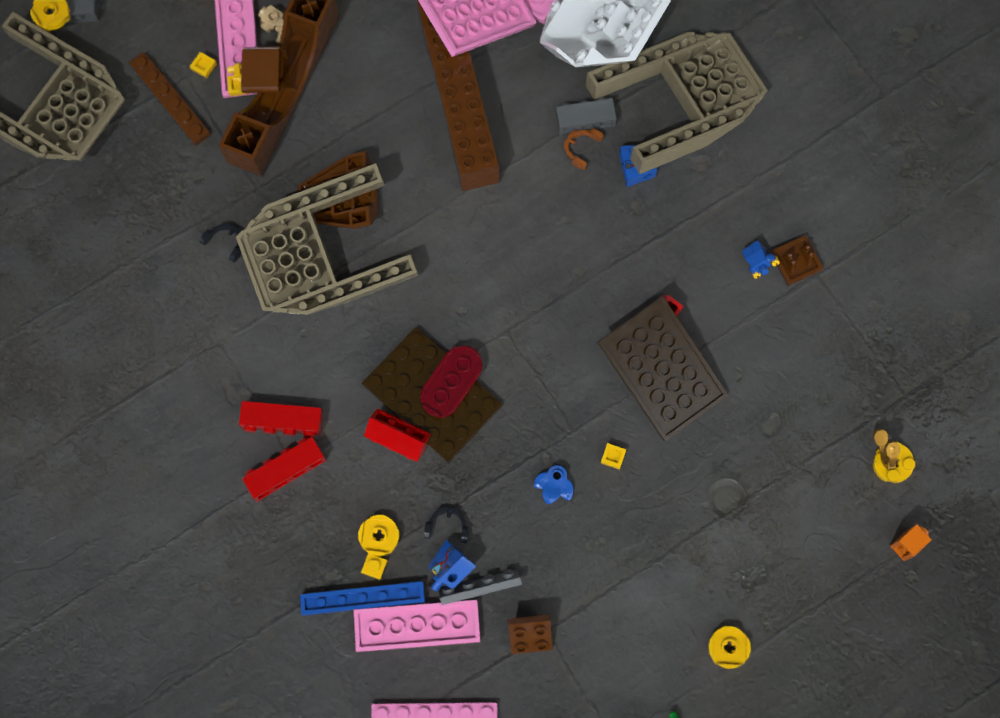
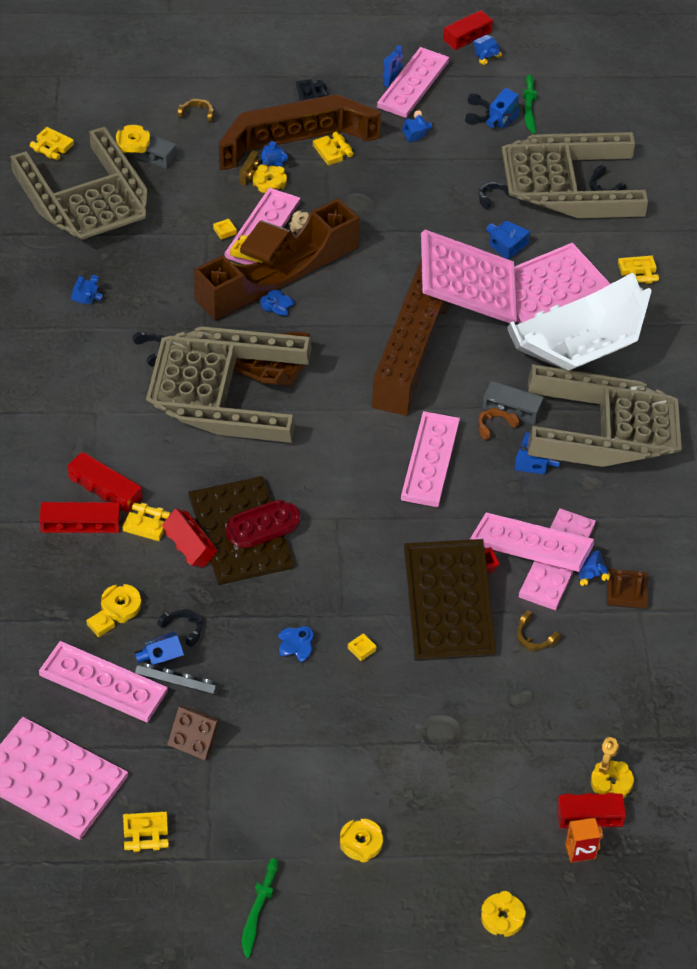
camera: 25 degrees right, 25 degrees down
reddish brown plate [129,52,211,146] -> none
blue plate [300,581,425,616] -> none
none -> blue piece [71,275,103,304]
none -> yellow plate [123,502,171,541]
none -> blue plate [260,290,295,316]
none -> bright pink plate [401,411,460,507]
none -> bright pink plate [470,513,594,572]
none -> yellow plate [481,891,526,936]
none -> pearl gold piece [517,610,561,652]
none -> bright pink plate [519,508,596,610]
none -> red brick [556,792,626,829]

